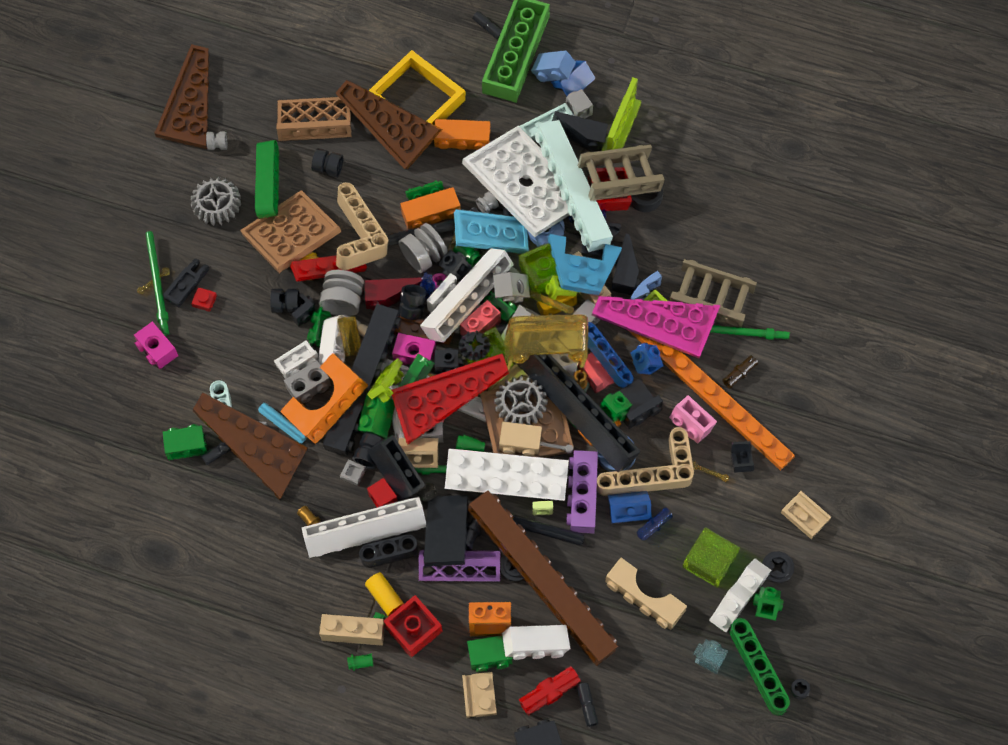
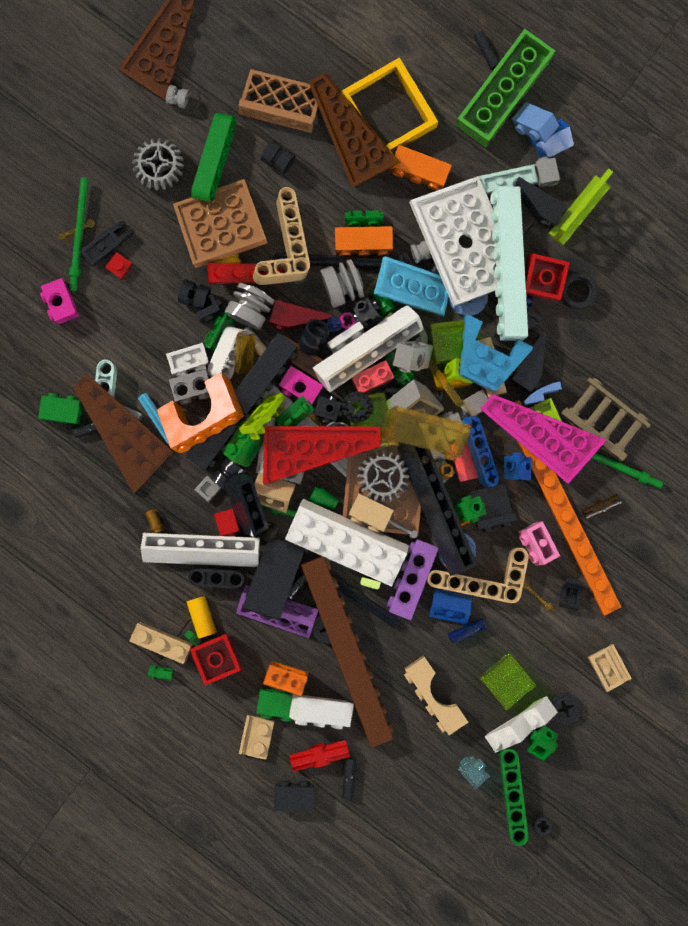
camera: 15 degrees right, 20 degrees up
dark tan fence [578,145,665,201] -> none

